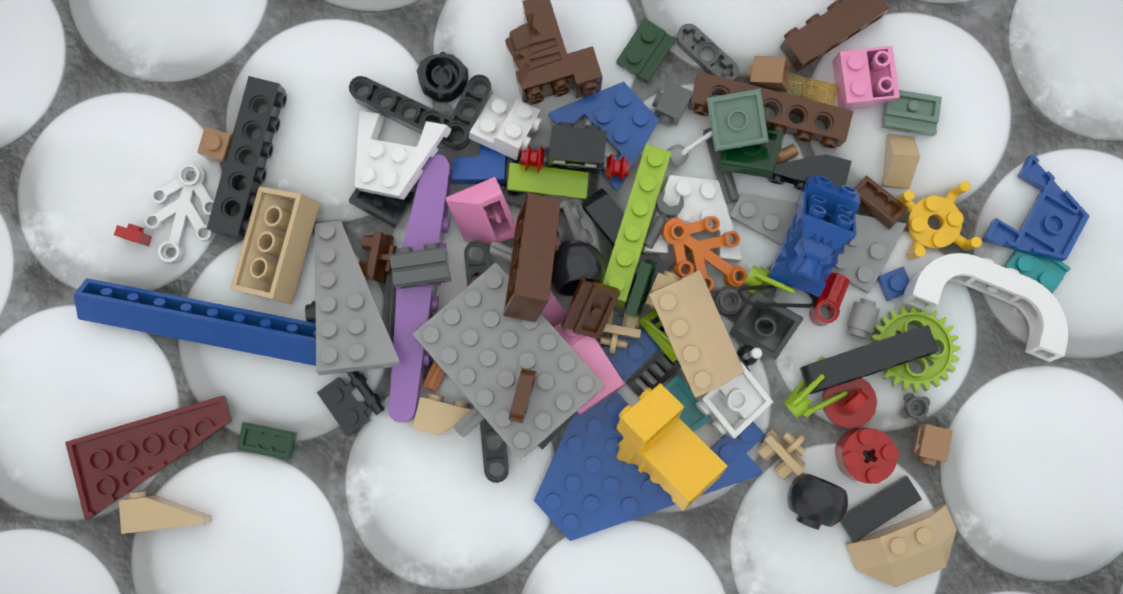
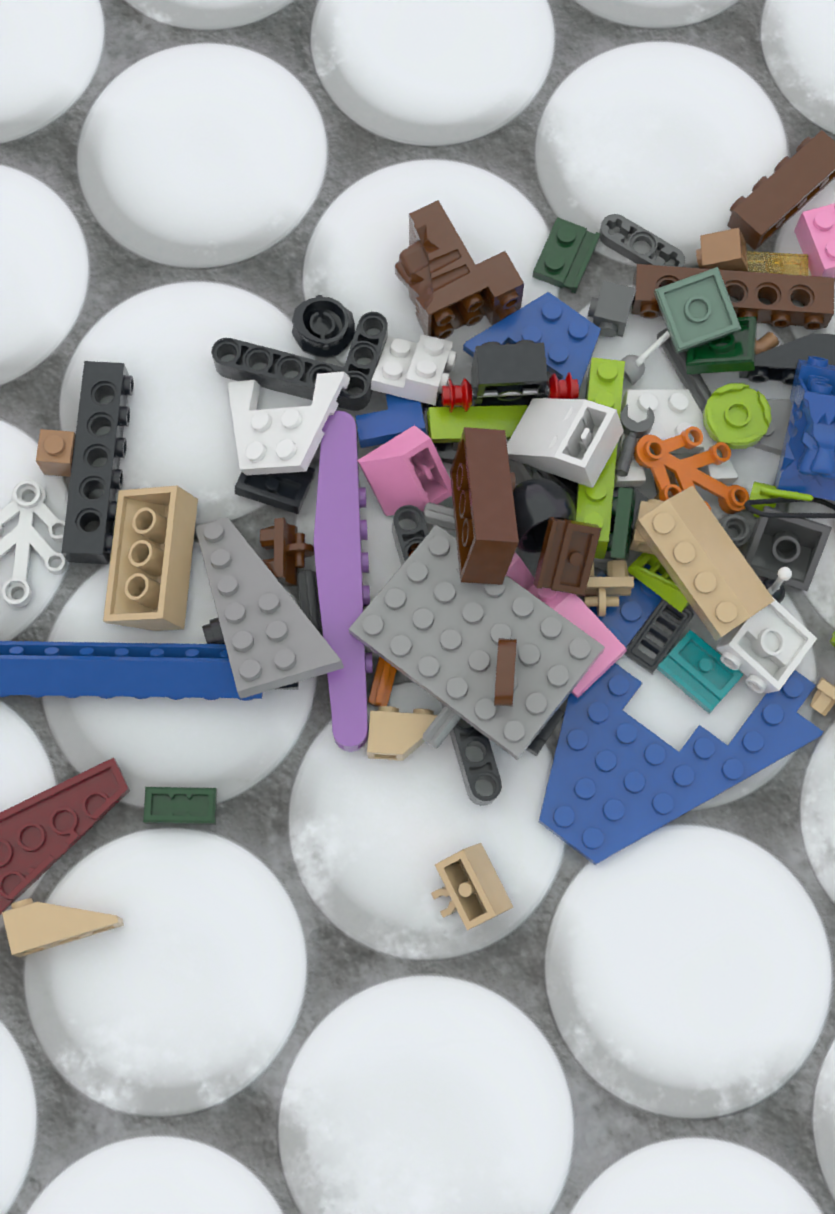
camera: 10 degrees left, 10 degrees down
black plate [317,371,385,436] -> none
dark grey brick [390,243,452,290] -> none
yellow brick [616,383,727,511] -> none
none -> tan brick [431,843,513,930]
none -> white slope [507,398,624,488]
none -> lime tile [703,383,772,449]

